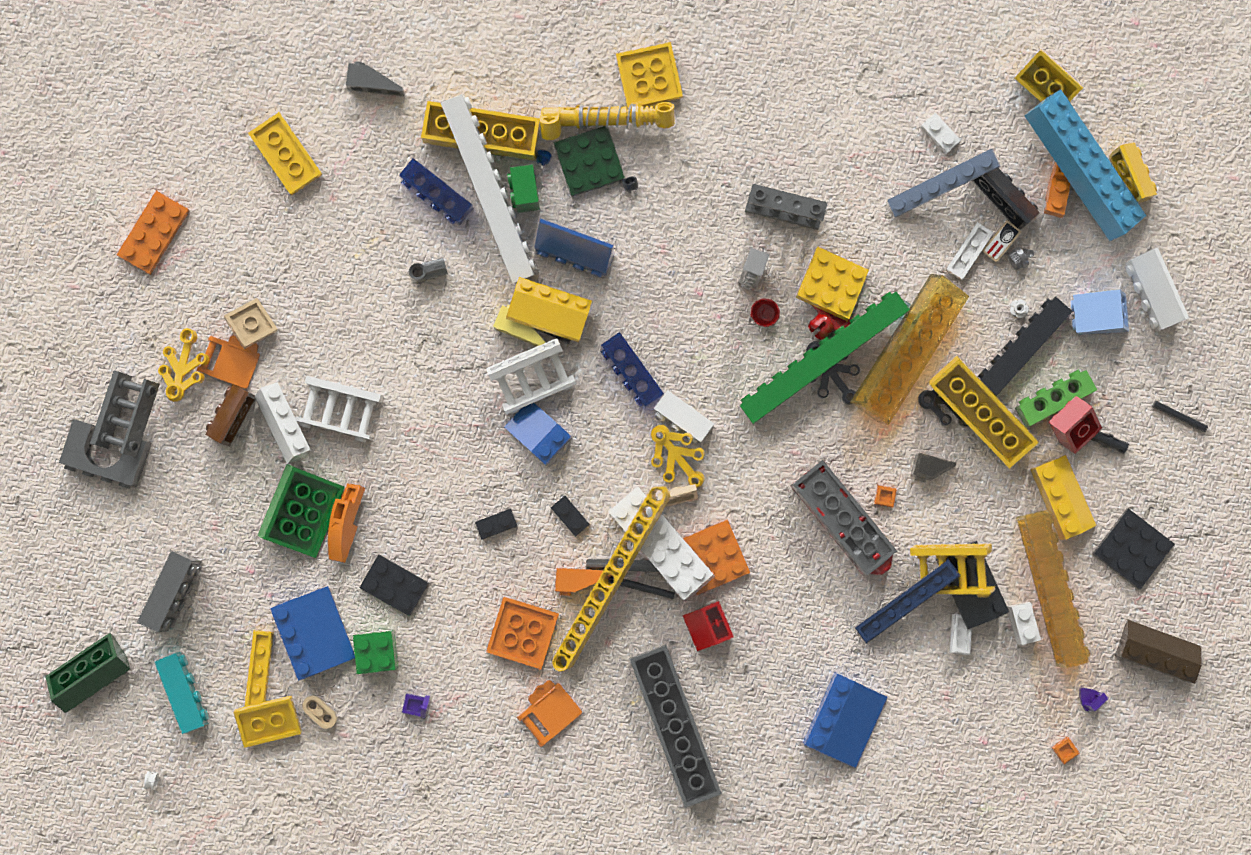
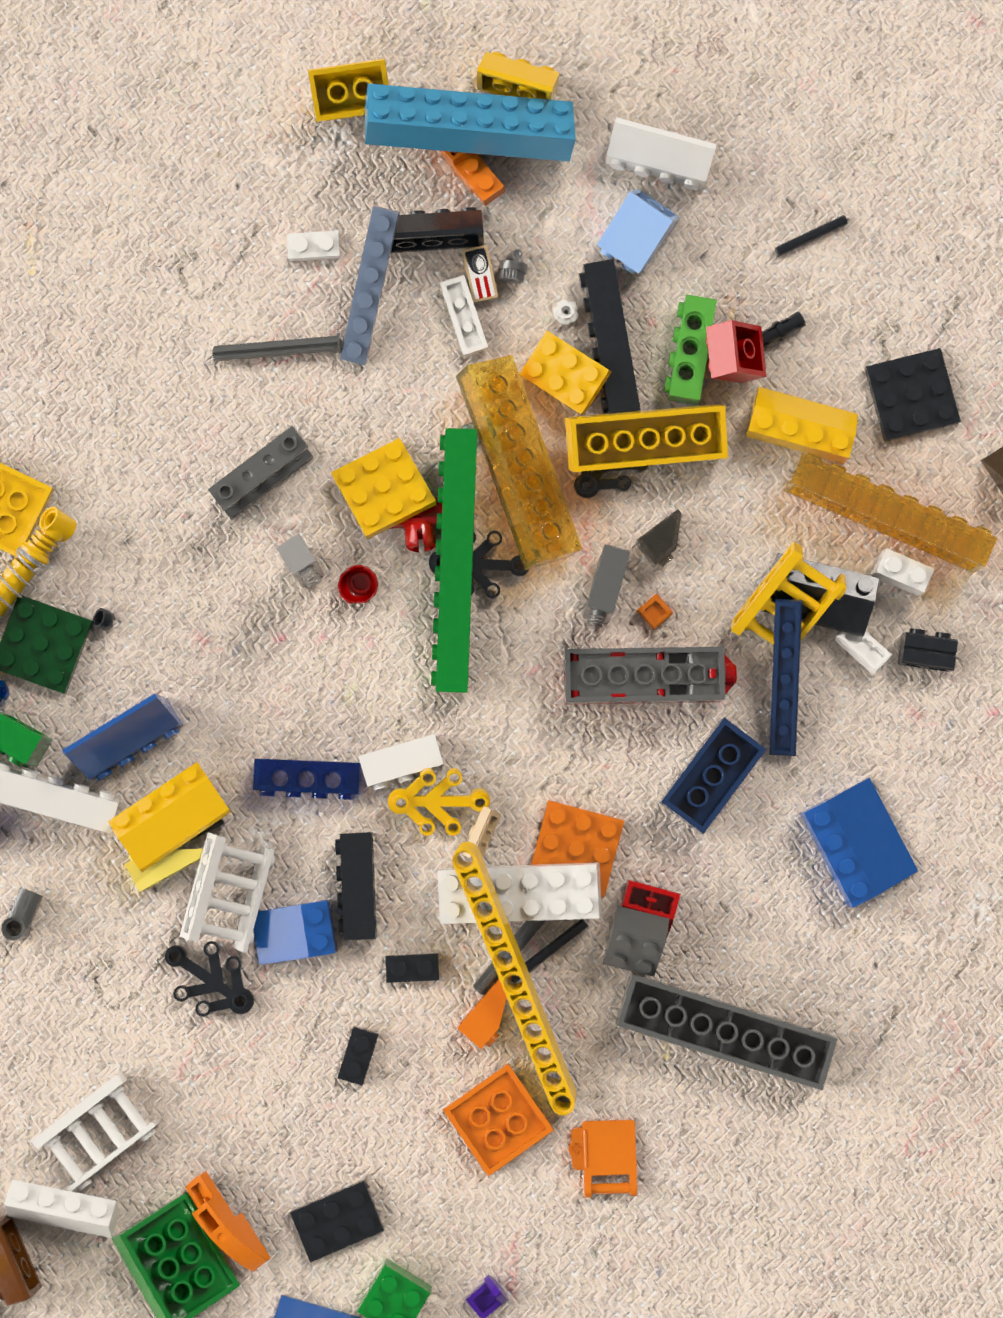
camera: 55 degrees left, 0 degrees up
none -> black plant [165,941,254,1017]
none -> dark grey axle [212,333,342,361]
none -> black brick [335,832,377,940]
none -> yellow plate [519,331,611,416]
none -> dark grey arch [583,544,631,627]
none -> dark grey brick [603,906,669,977]
none -> dark blue brick [659,717,767,834]
none -> black brick [898,628,958,672]

